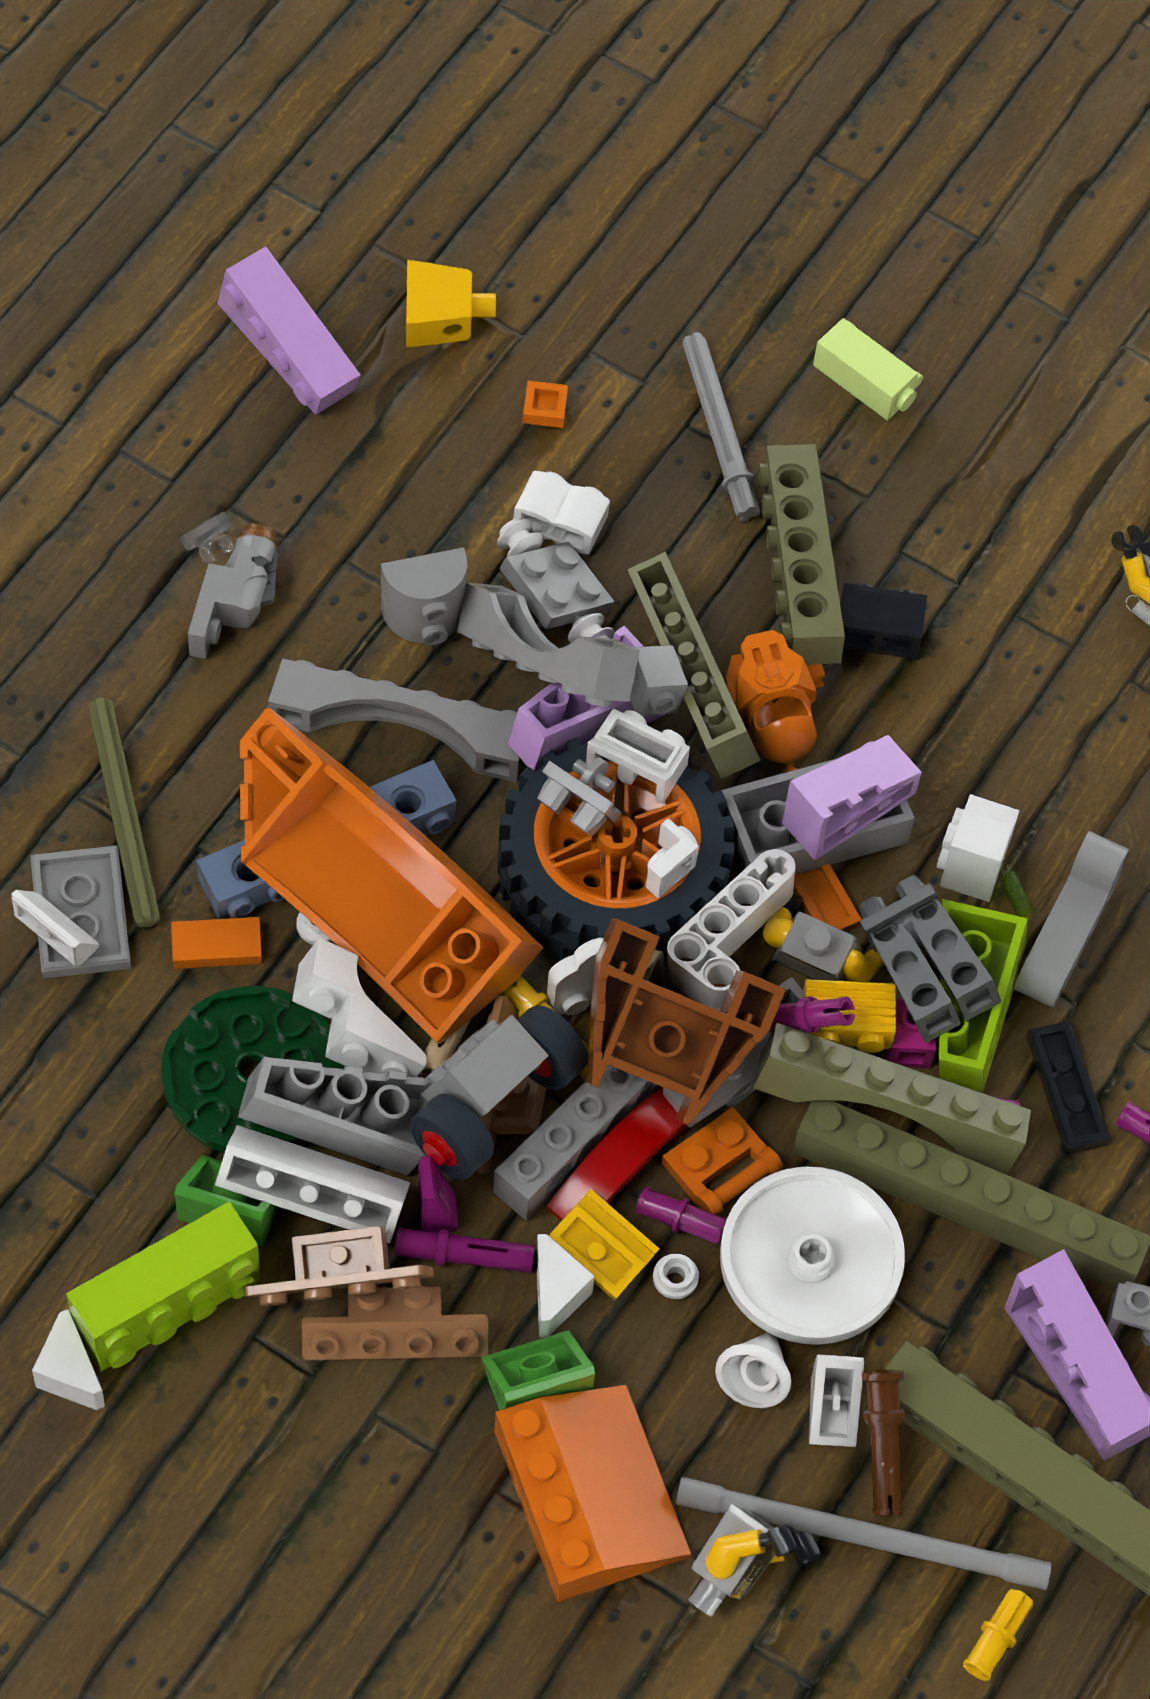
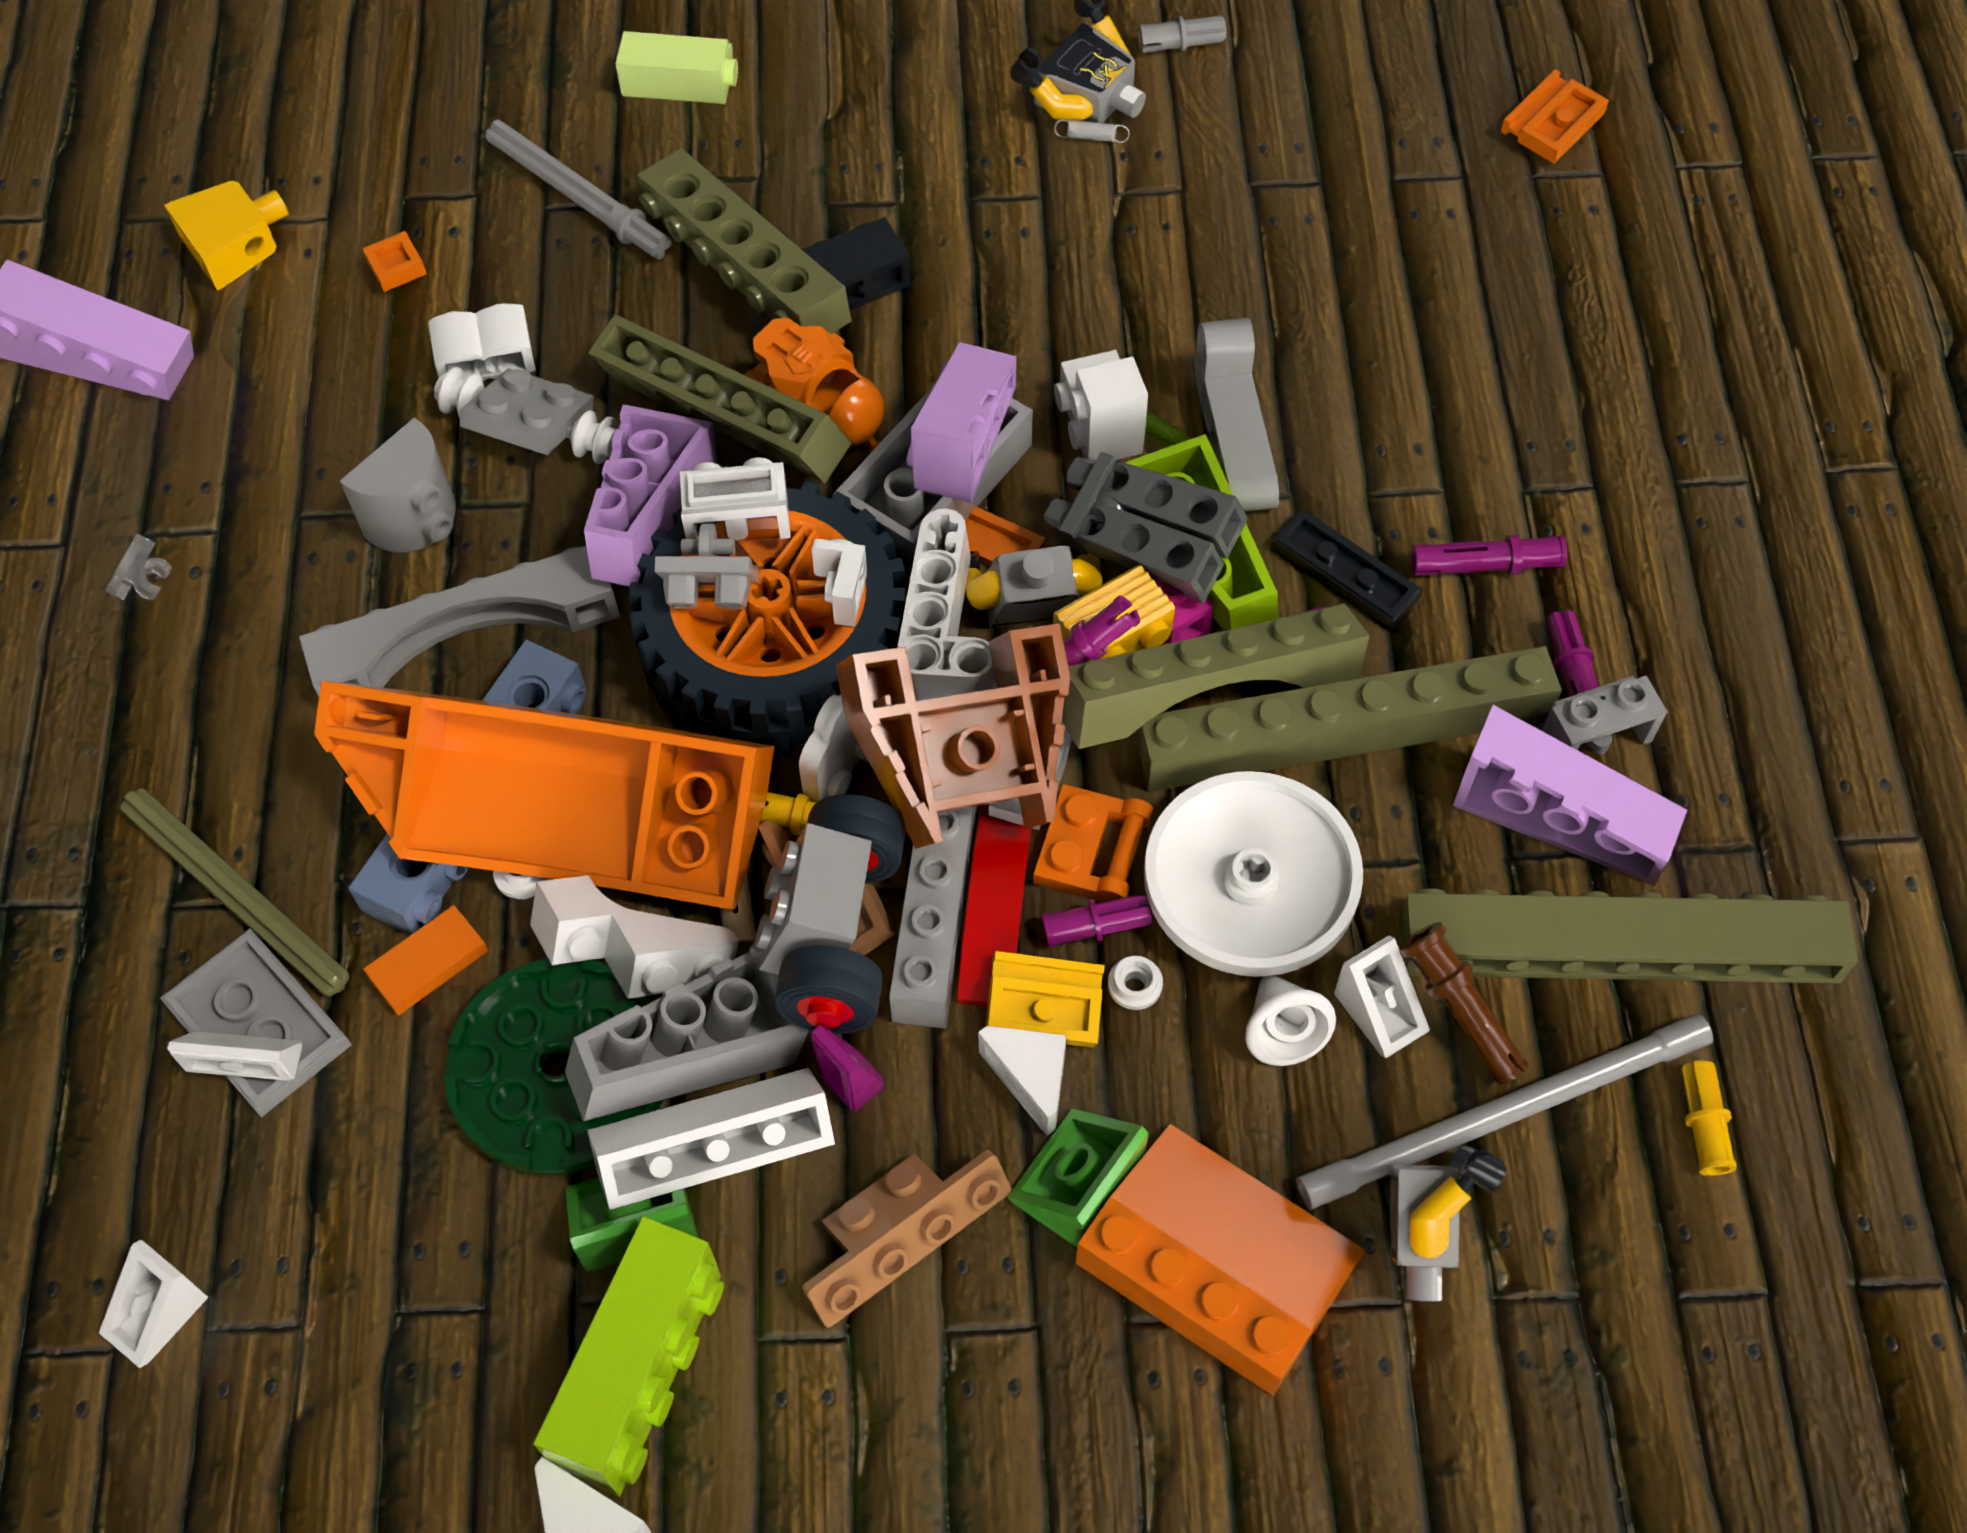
camera: 30 degrees left, 0 degrees up
light grey plate [188,524,278,659] -> none
bracket [244,1226,434,1306] -> none
magenta pin [395,1227,535,1273] -> none
light grey arch [457,583,640,707] -> none
light grey brick [630,645,688,715] -> none

